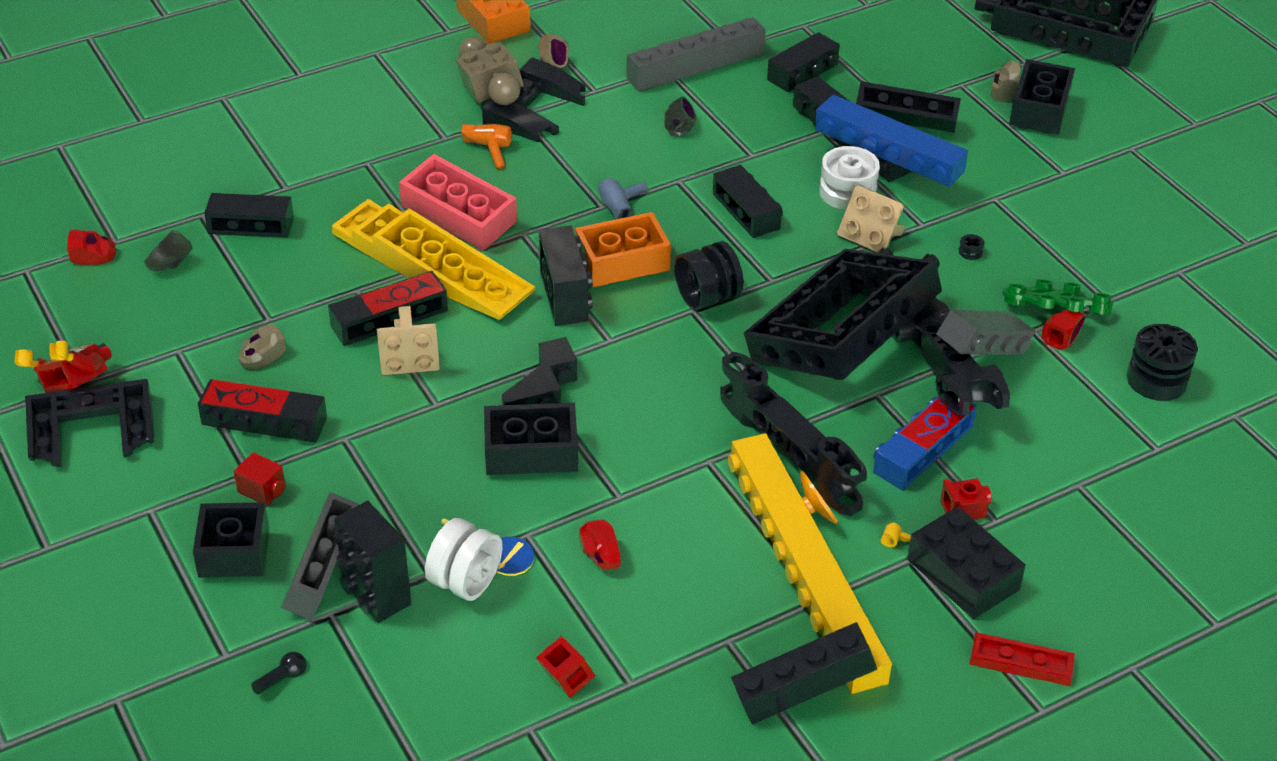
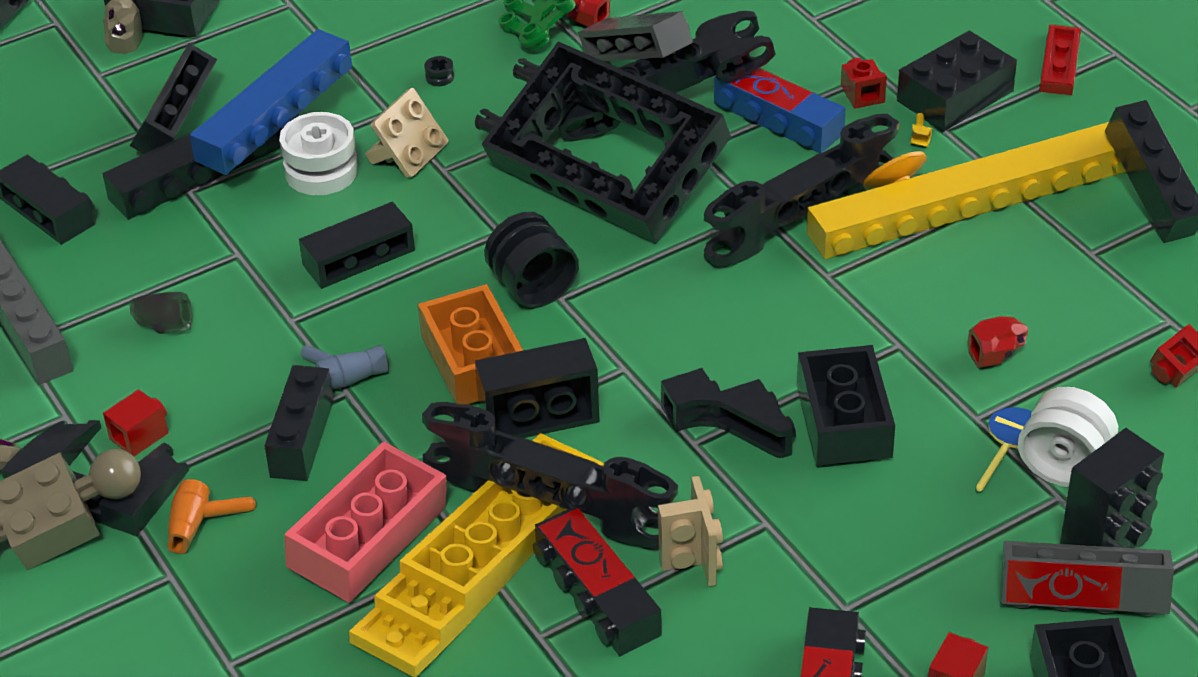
camera: 90 degrees left, 0 degrees up
none -> red brick [103,389,168,457]
none -> black brick [264,365,334,481]
none -> black piece [422,402,678,548]

